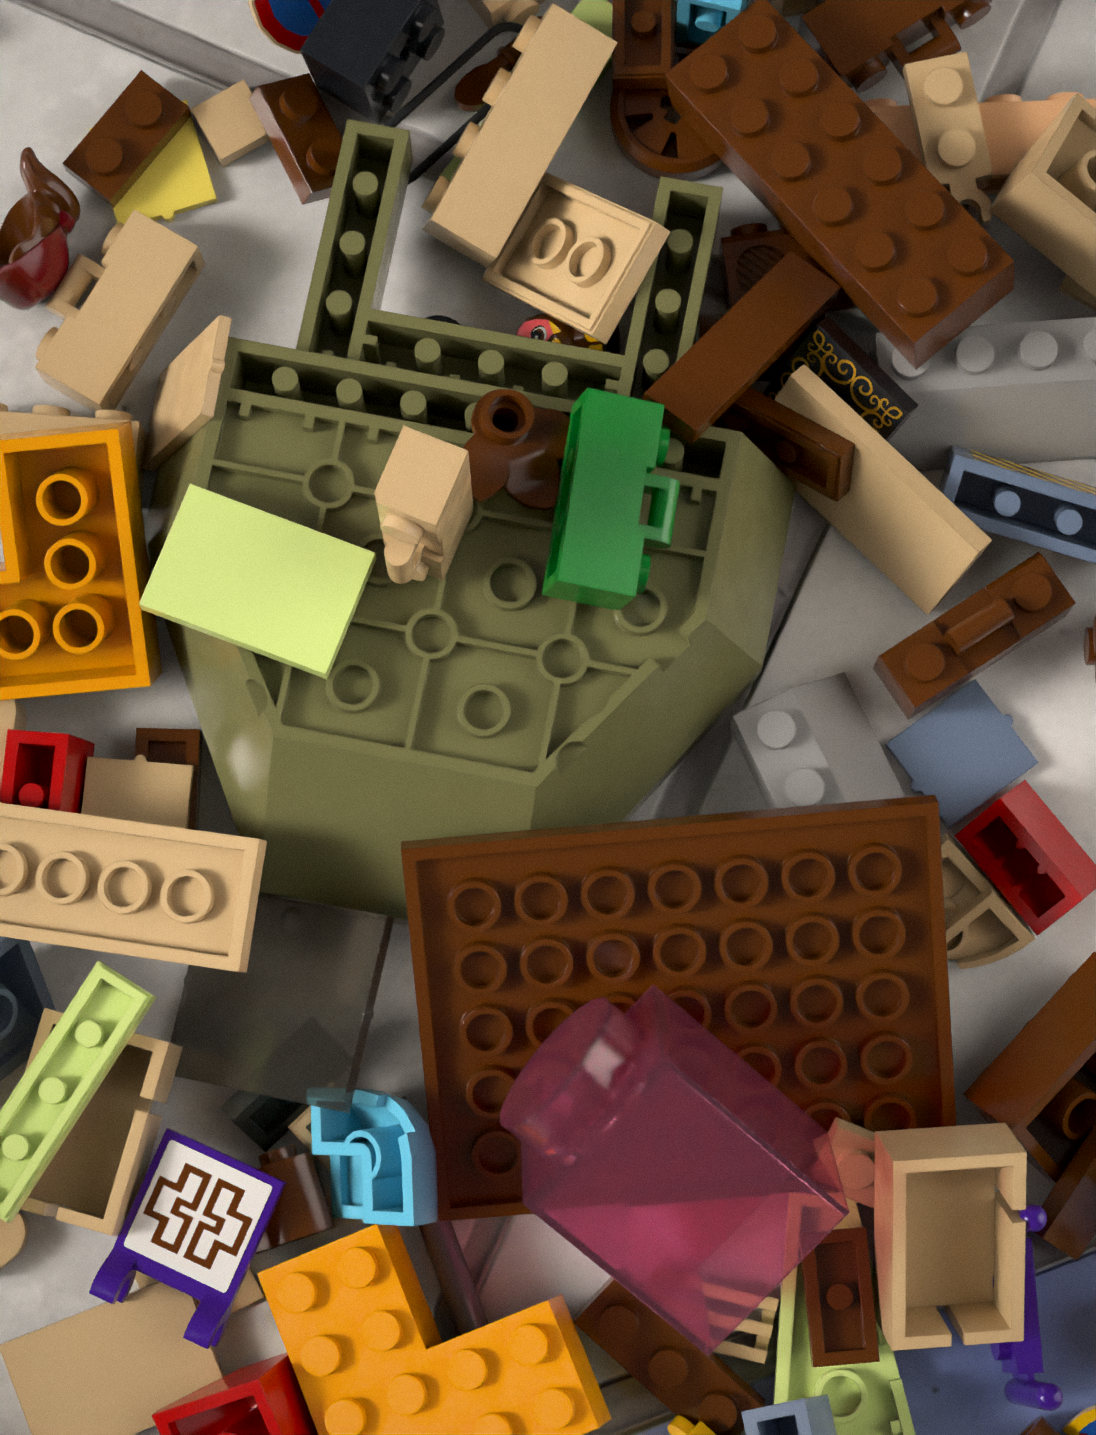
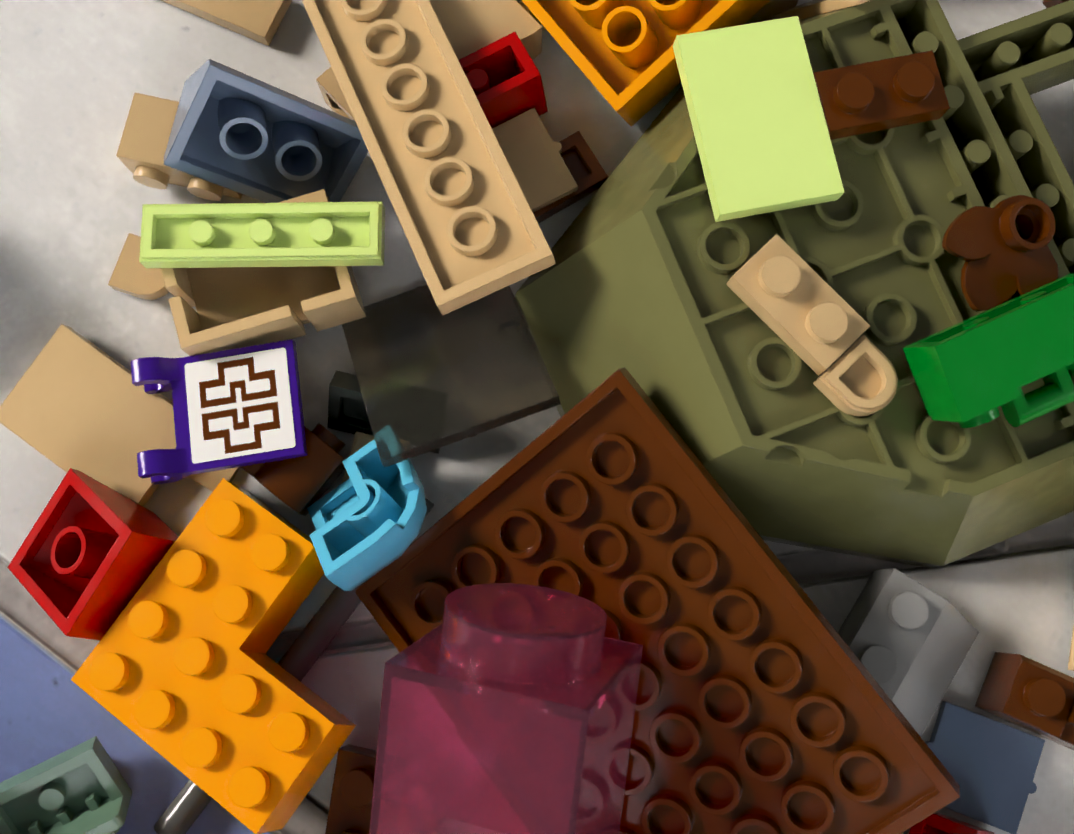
camera: 50 degrees right, 0 degrees up
tan piece [374,425,474,584] -> none
none -> tan plate [726,234,870,376]
none -> reddish brown plate [813,50,950,140]
none -> tan tile [813,335,898,417]

